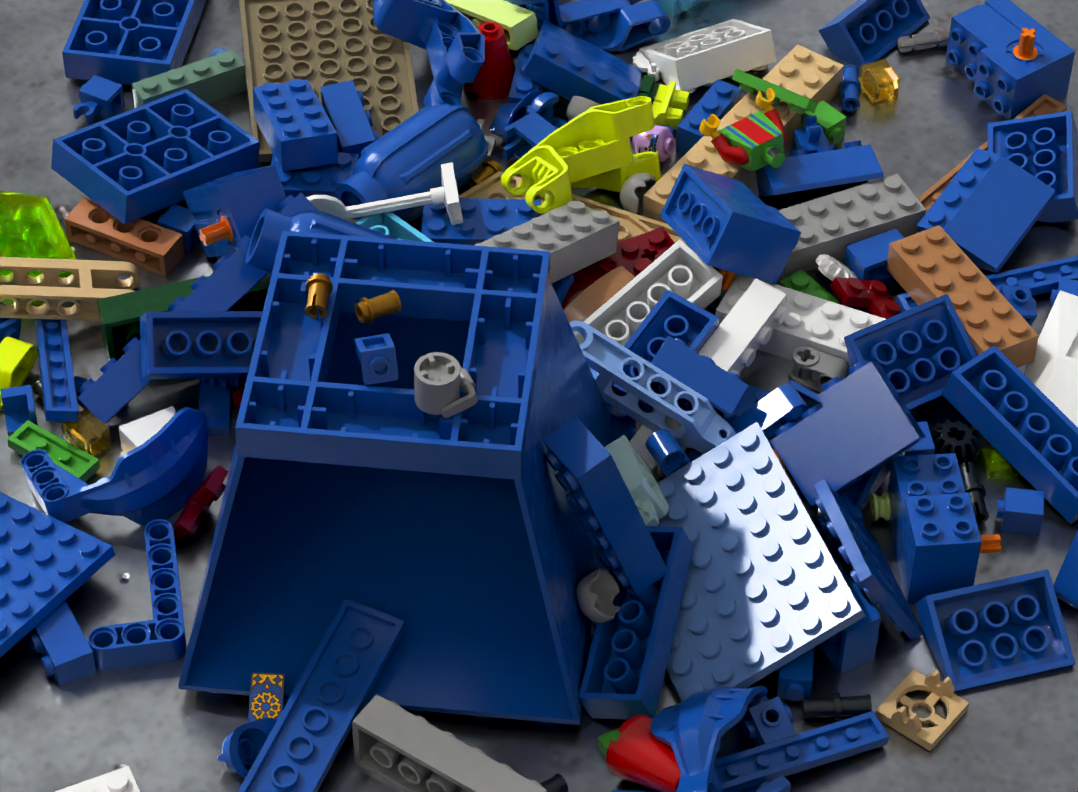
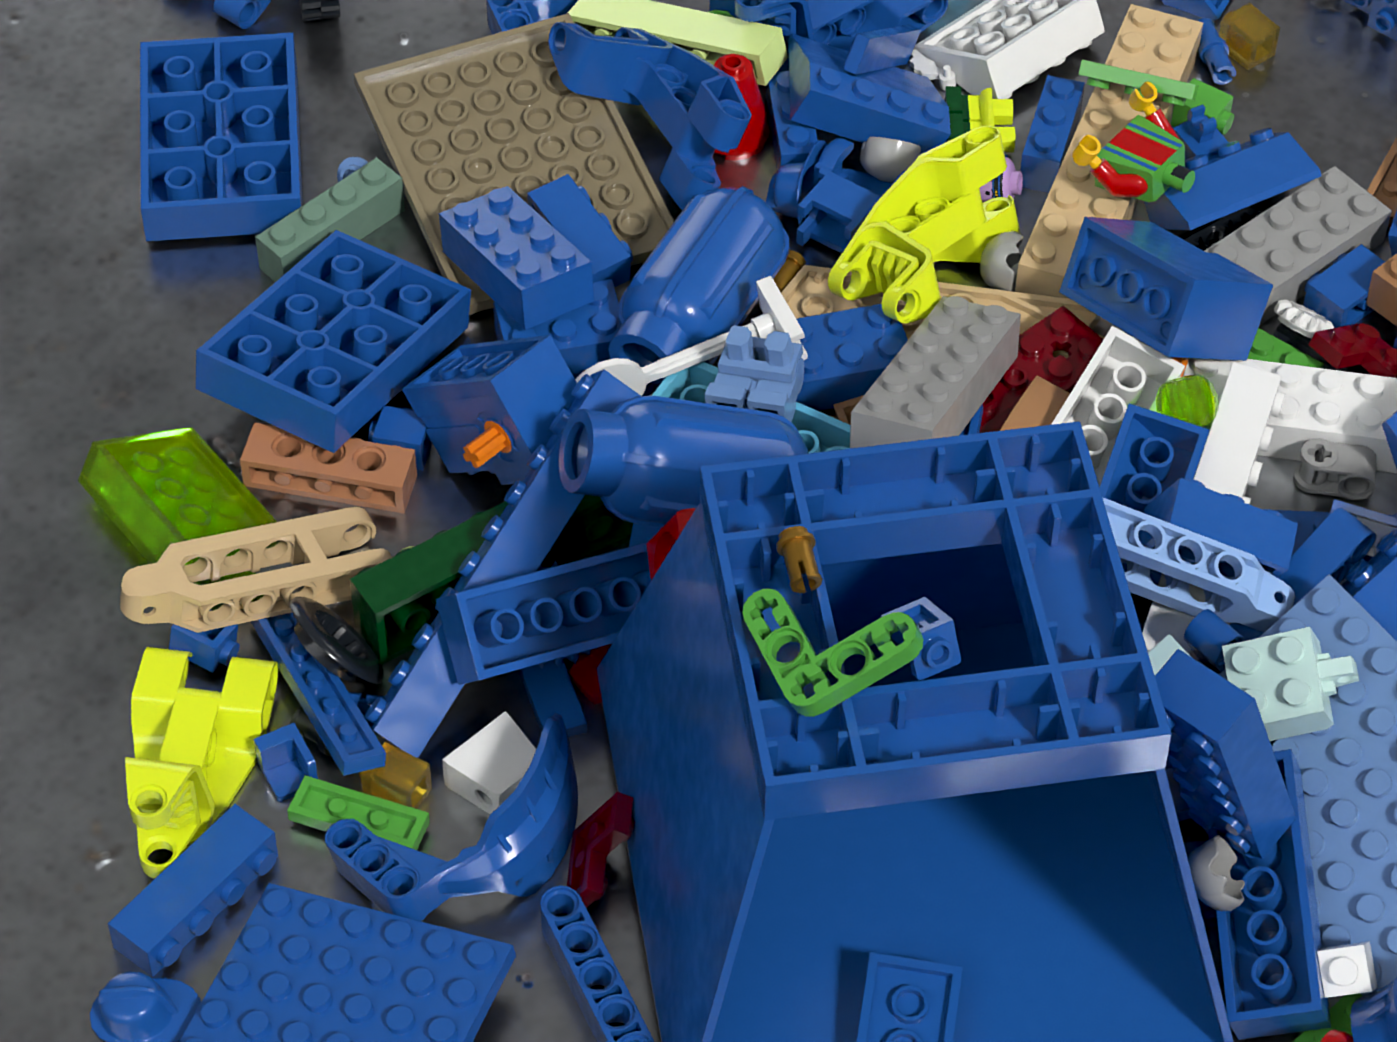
camera: 15 degrees left, 5 degrees up
blue brick [73,75,125,124] -> none
pearl gold pin [355,290,402,324] -> none
light grey piece [414,352,478,418] -> none
none -> black wheel [290,597,384,684]
none -> medium blue hips [704,325,804,423]
none -> bright green beam [742,589,924,717]
none -> blue tile [843,24,921,75]
none -> clear neon green piece [1156,374,1219,427]
none -> light aqua hinge [1222,627,1359,741]
none -> white brick [1317,941,1378,998]

